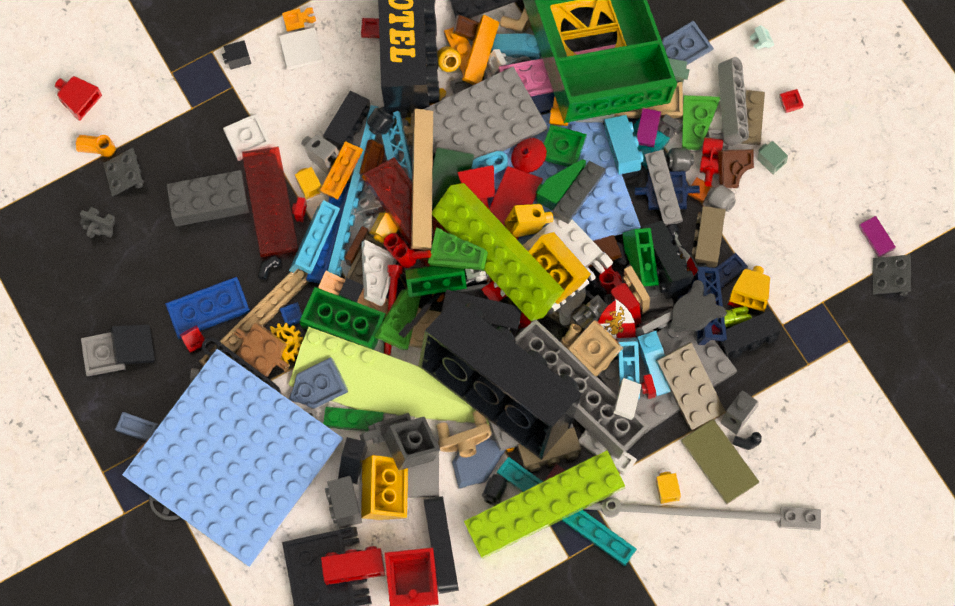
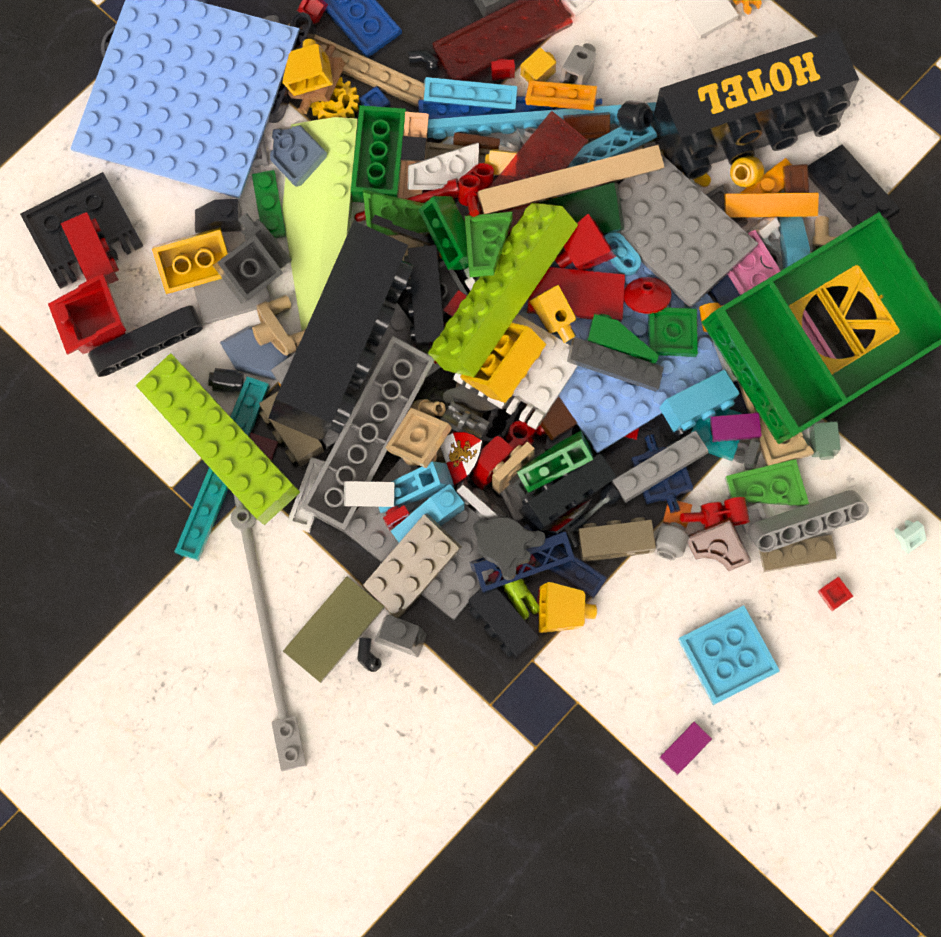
camera: 70 degrees right, 5 degrees up
black brick [323,90,370,150] -> none
dark grey brick [325,476,362,529] -> none
yellow brick [656,472,681,504] -> none
sand blue tile [662,21,714,65] -> none
dark grey head [665,148,694,172] -> none
sand green brick [757,140,788,174] -> none
dark grey hinge [873,254,911,296] -> none
none -> yellow torso [283,39,333,96]
none -> medium azure plate [678,605,780,706]

